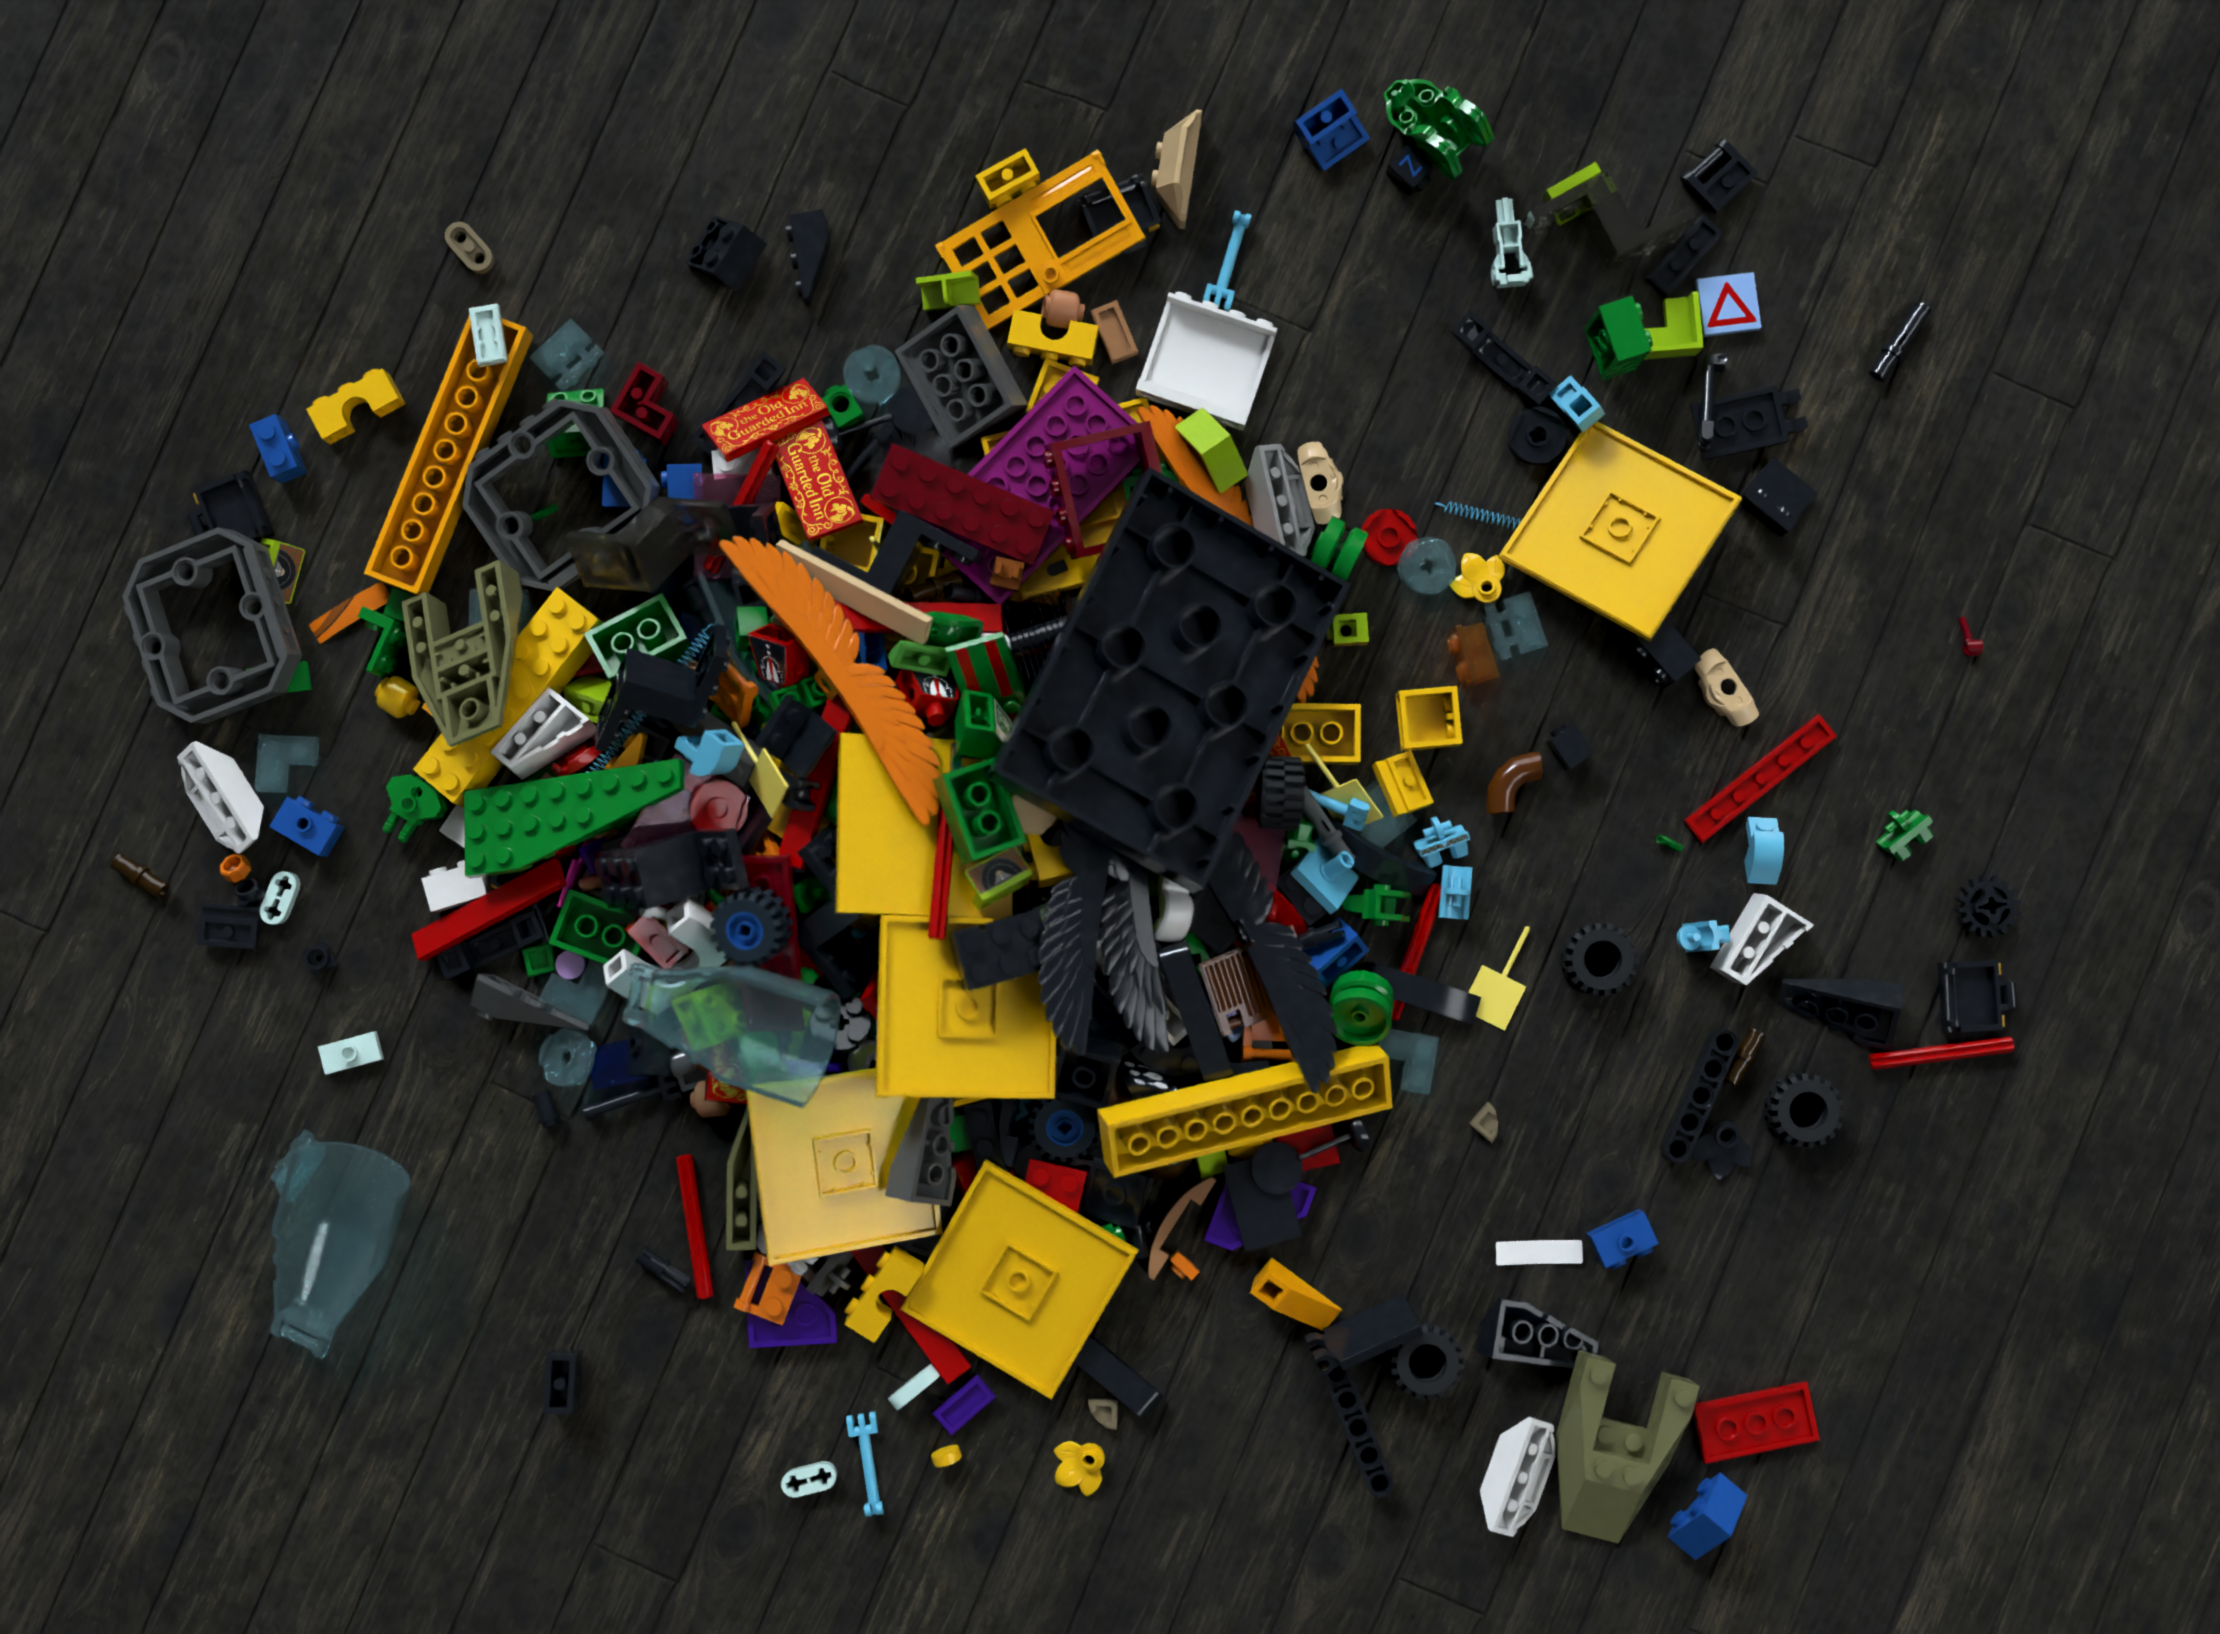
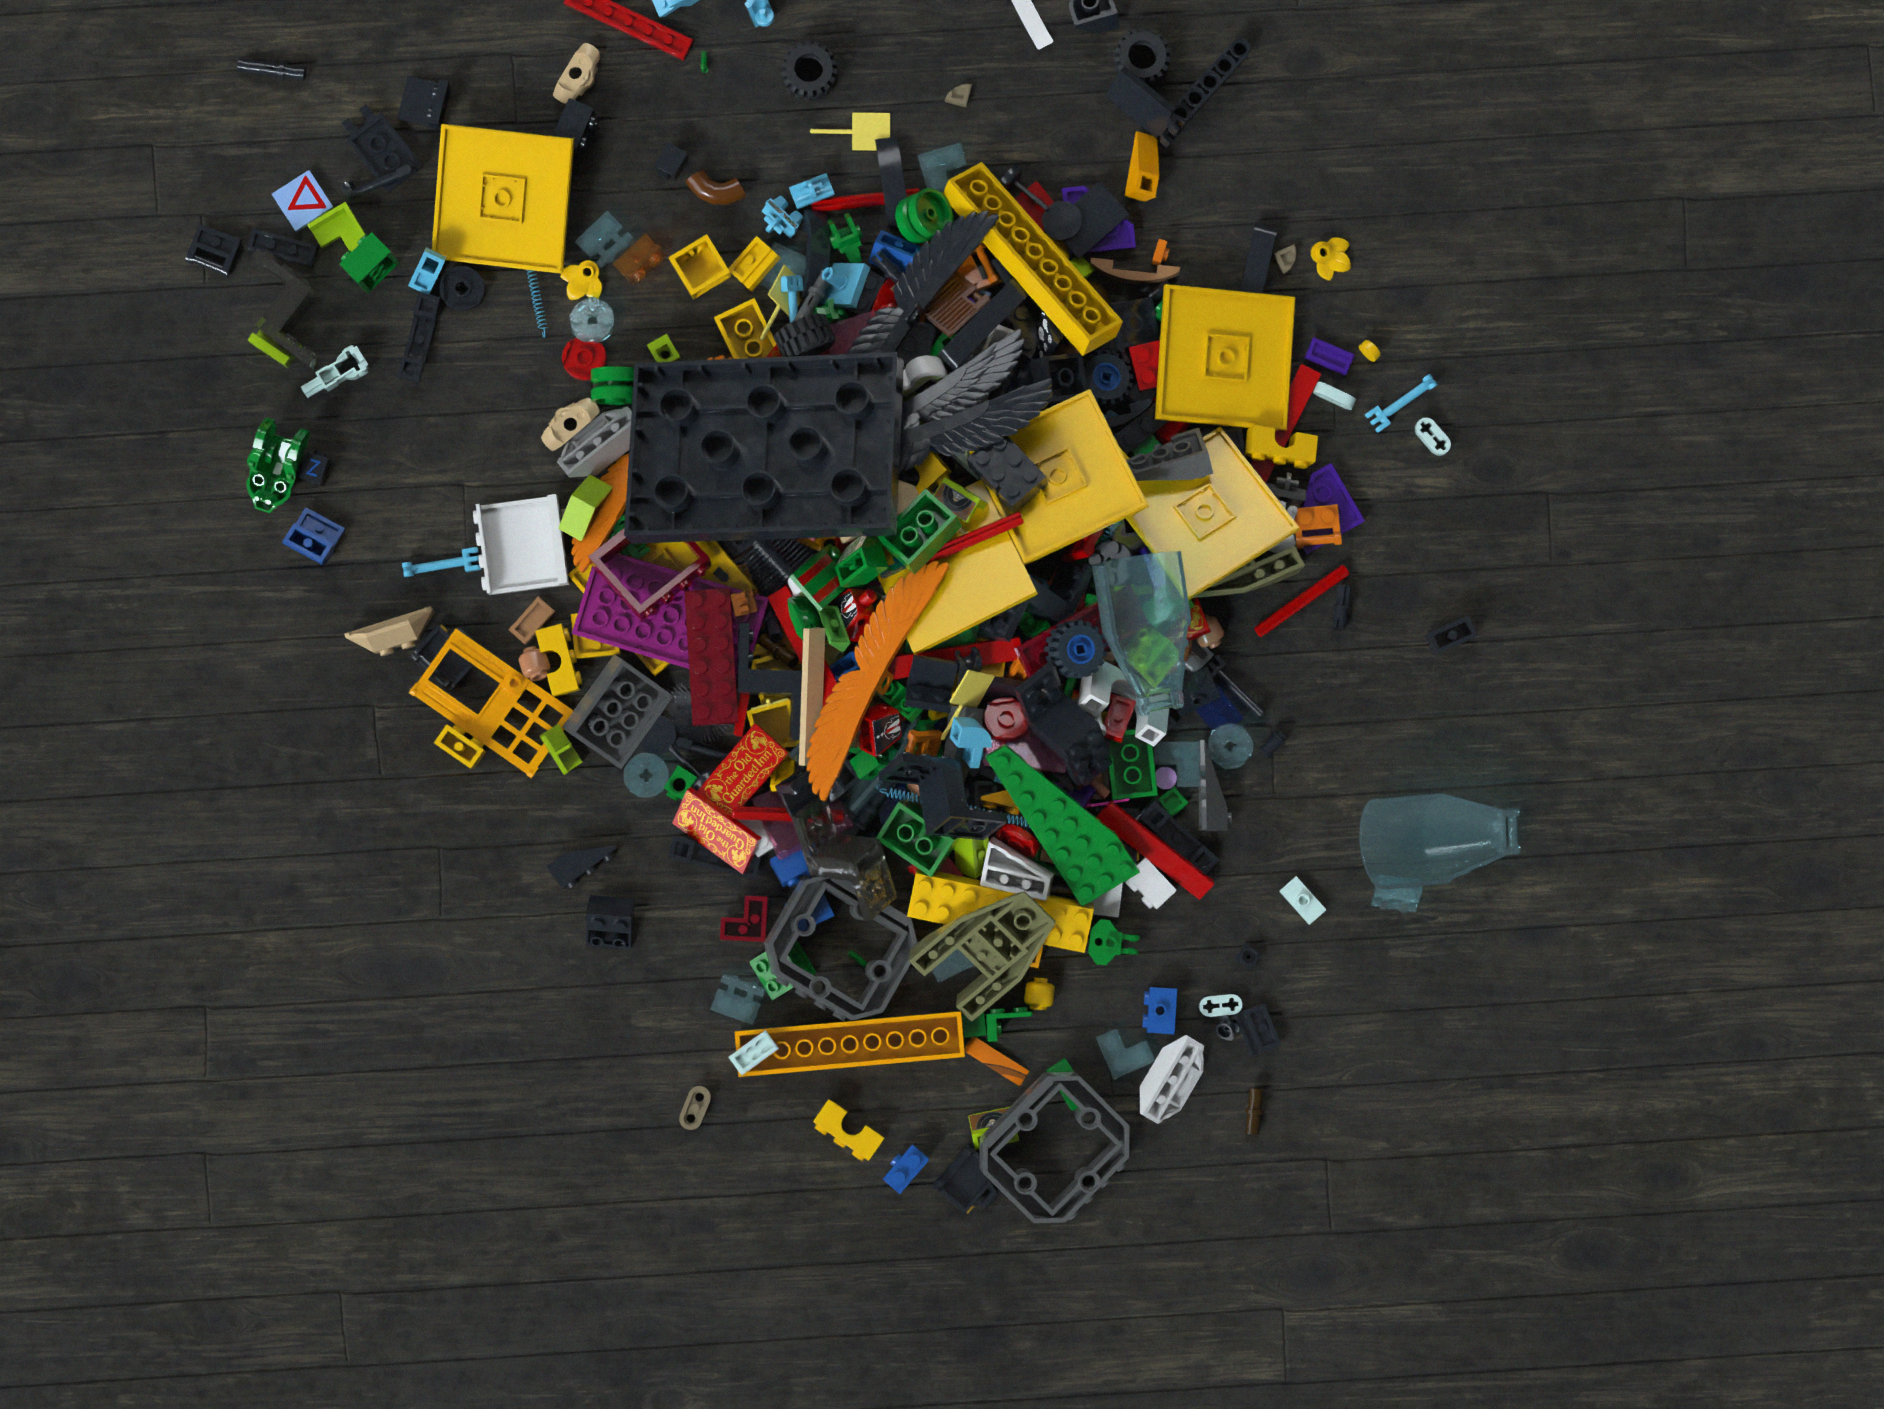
camera: 120 degrees left, 0 degrees up
orange tile [220,853,251,883] -> none

